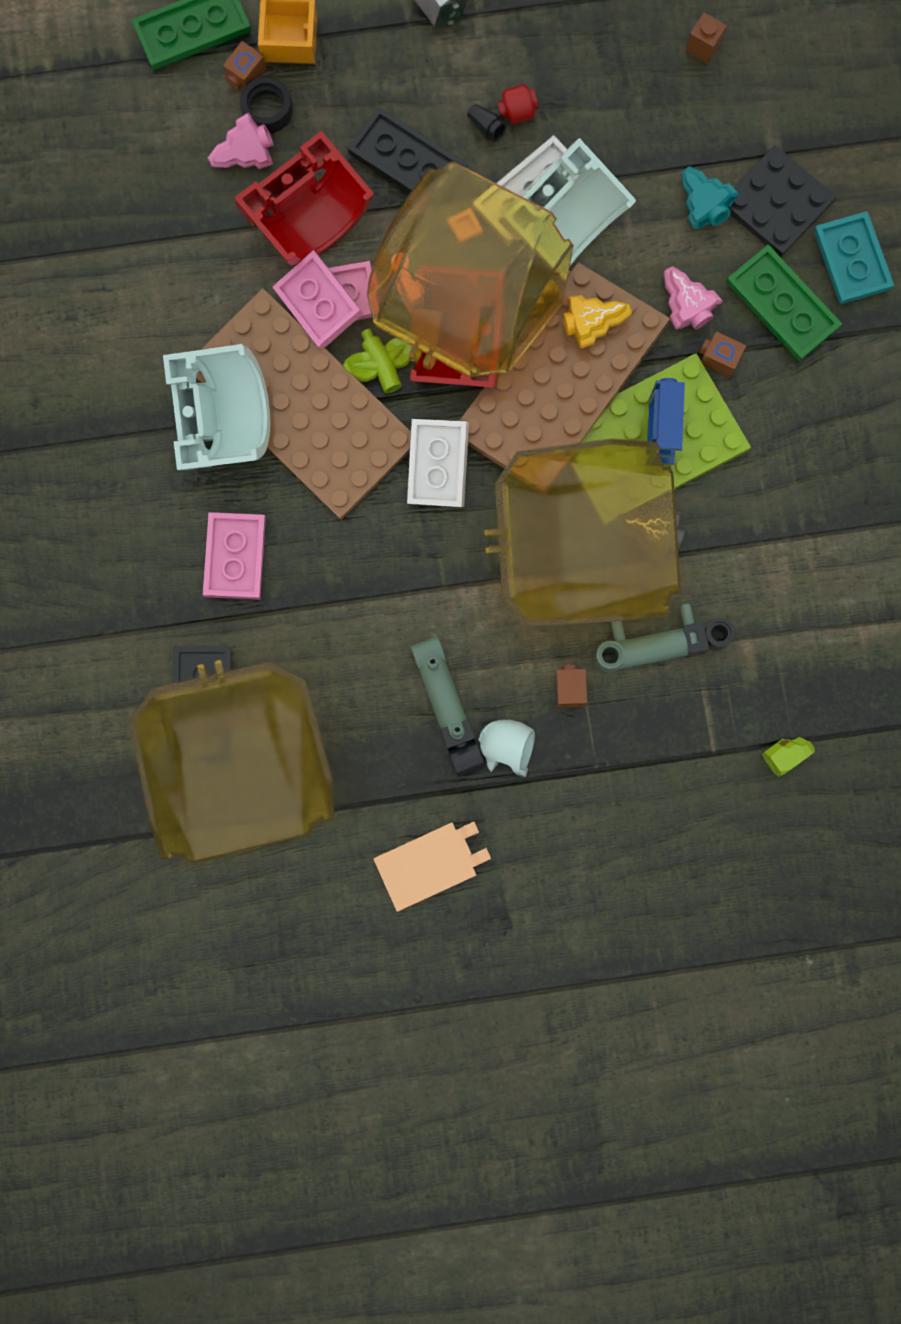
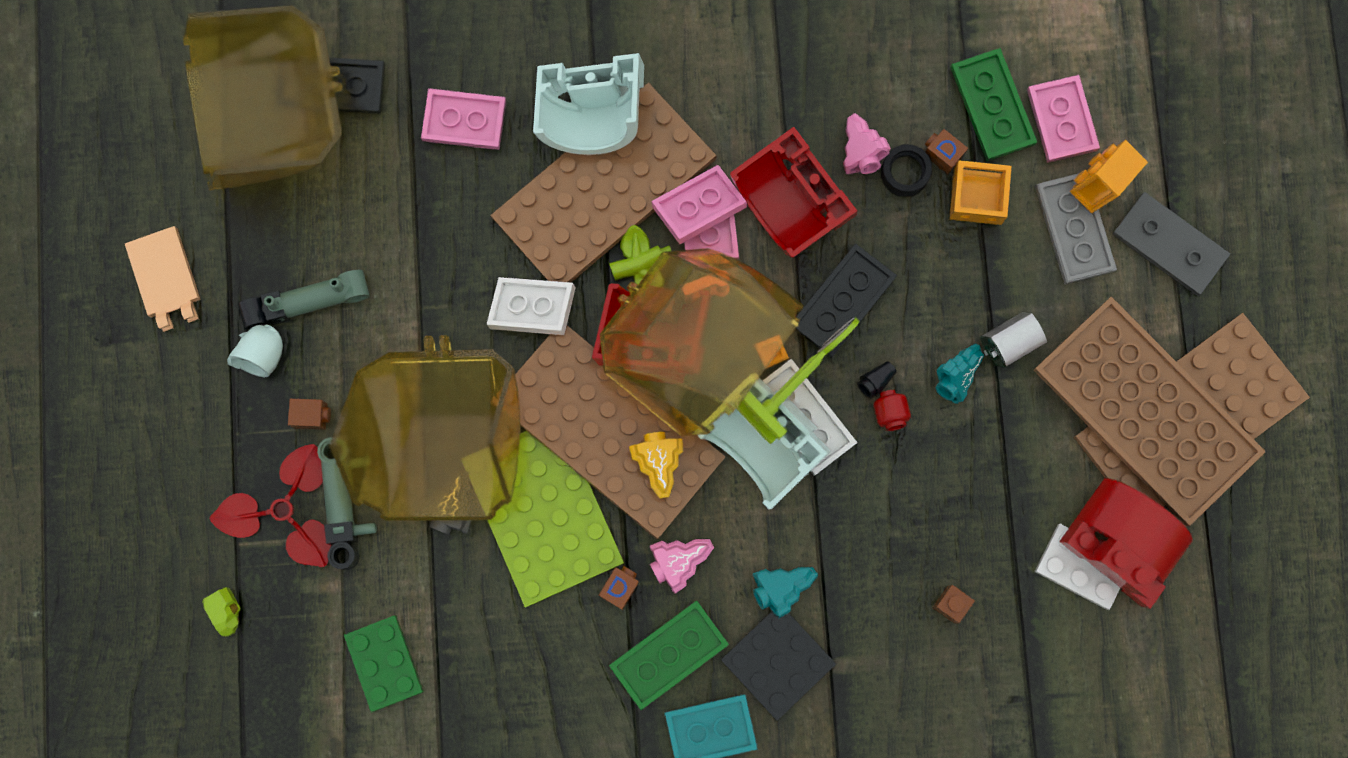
camera: 95 degrees right, 0 degrees up
blue window [646,378,685,465] -> none
none -> red plant [210,444,331,567]
none -> green plate [344,615,424,712]
none -> lime piece [732,317,859,444]
none -> teal rock [935,344,984,404]

